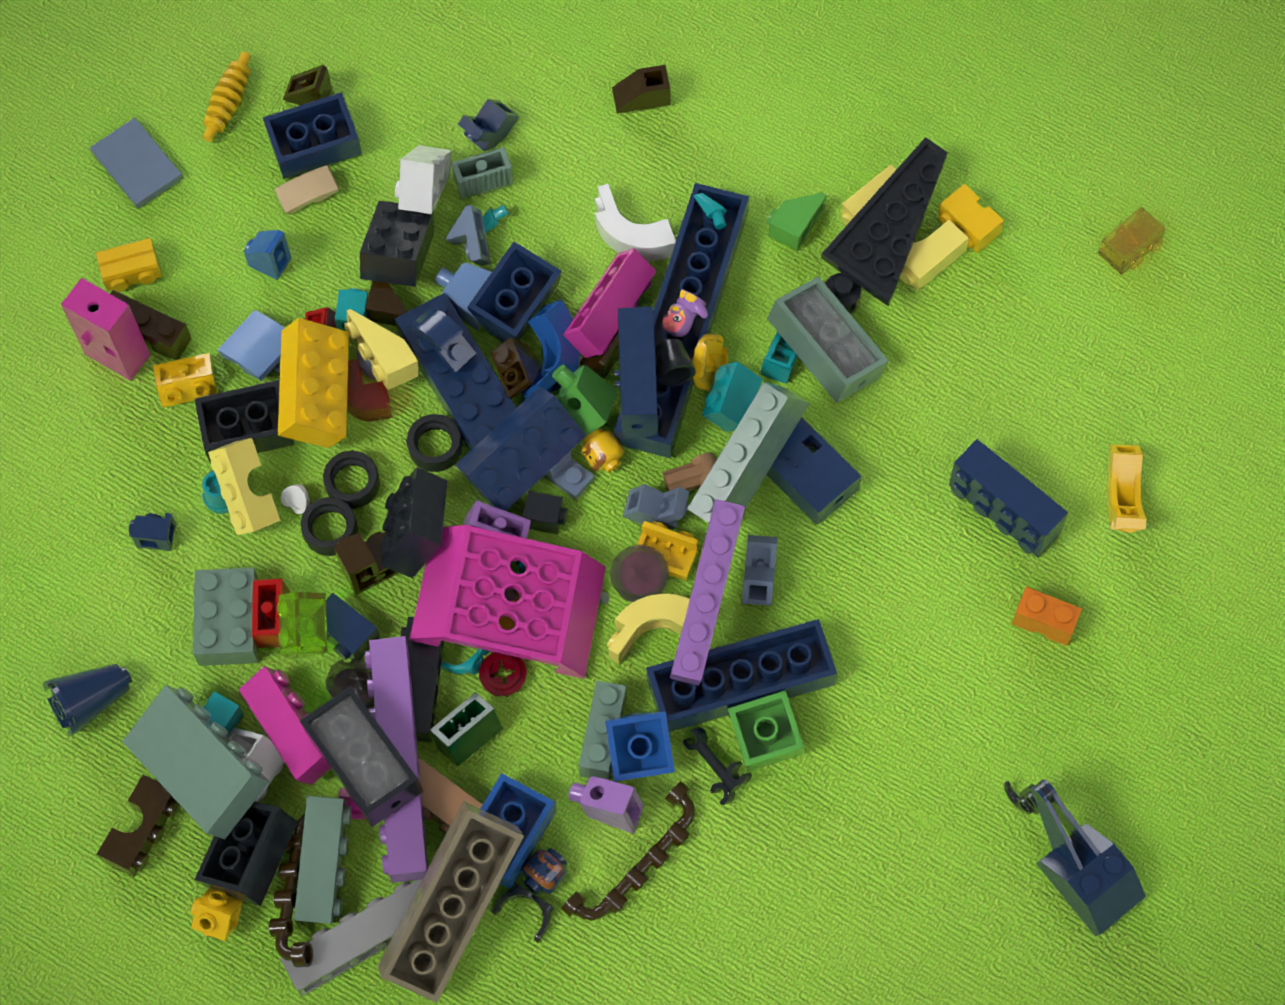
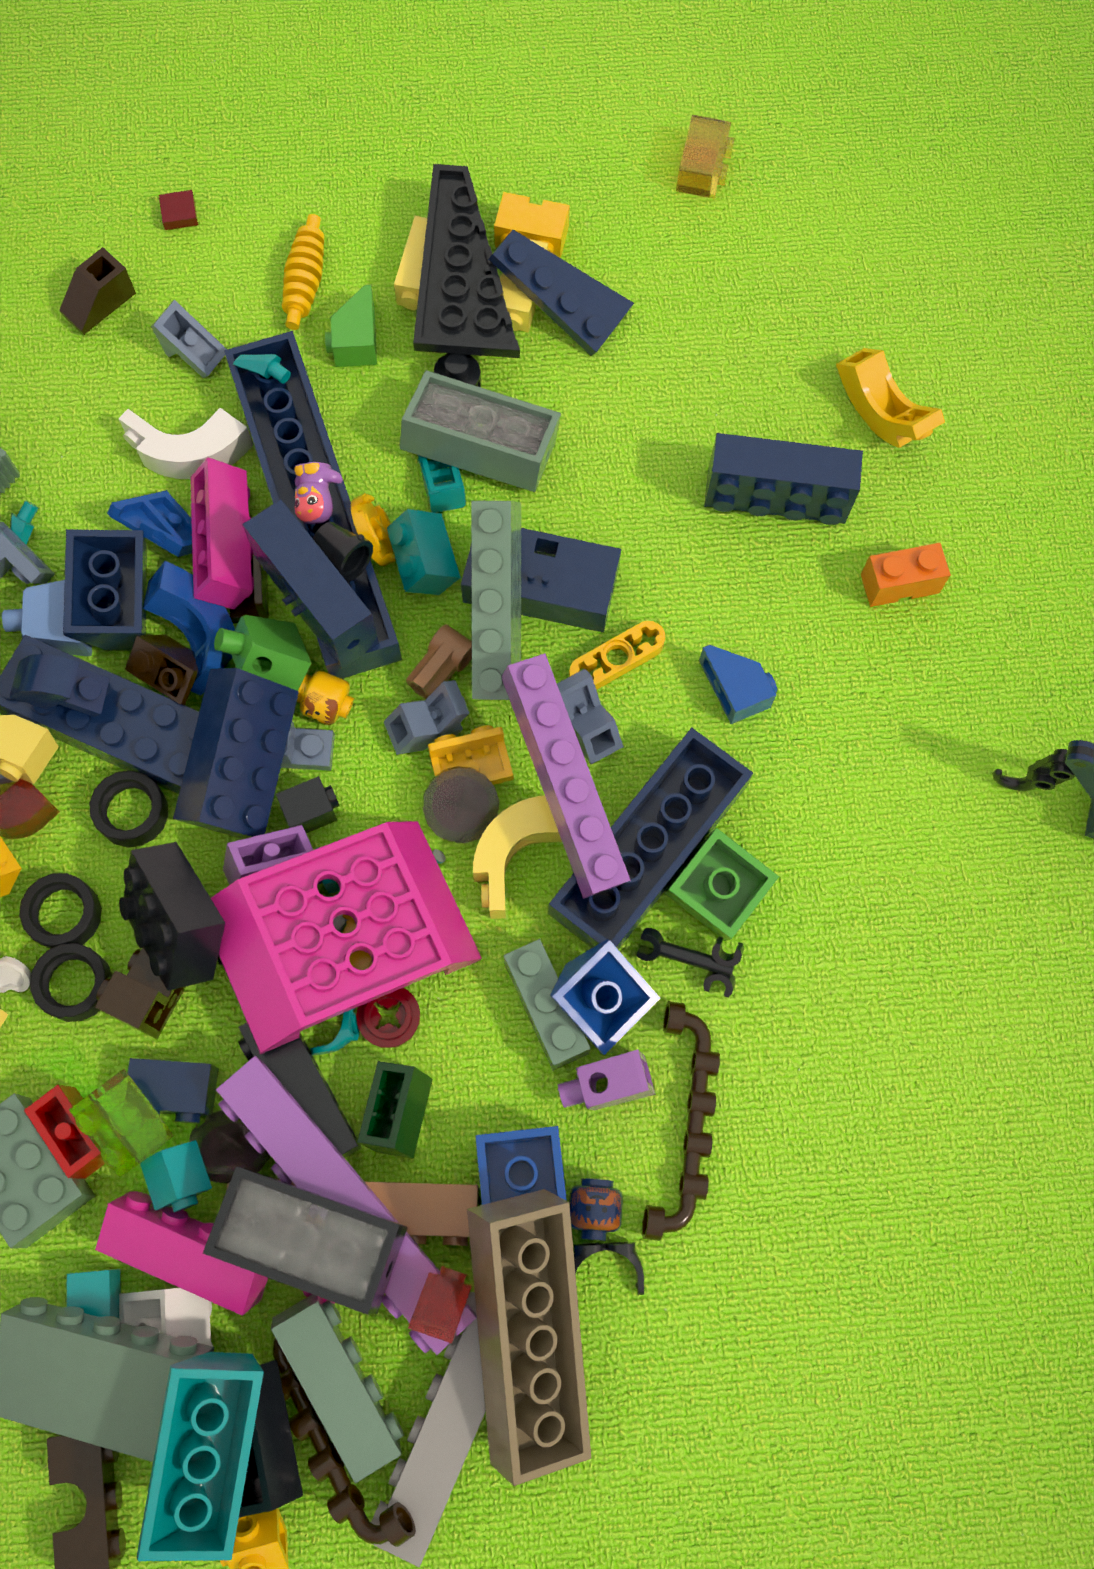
camera: 40 degrees left, 5 degrees up
none -> blue wing [107,490,192,557]
none -> teal slope [136,1352,264,1561]
none -> teal brick [140,1140,212,1213]
none -> sand blue slope [151,300,227,378]
none -> dark red tile [159,190,198,230]
none -> yellow piece [282,214,324,330]
none -> clear red slope [408,1266,473,1343]
none -> dark blue wing [488,230,634,356]
none -> yellow beam [569,621,665,690]
none -> blue slope [699,645,777,724]

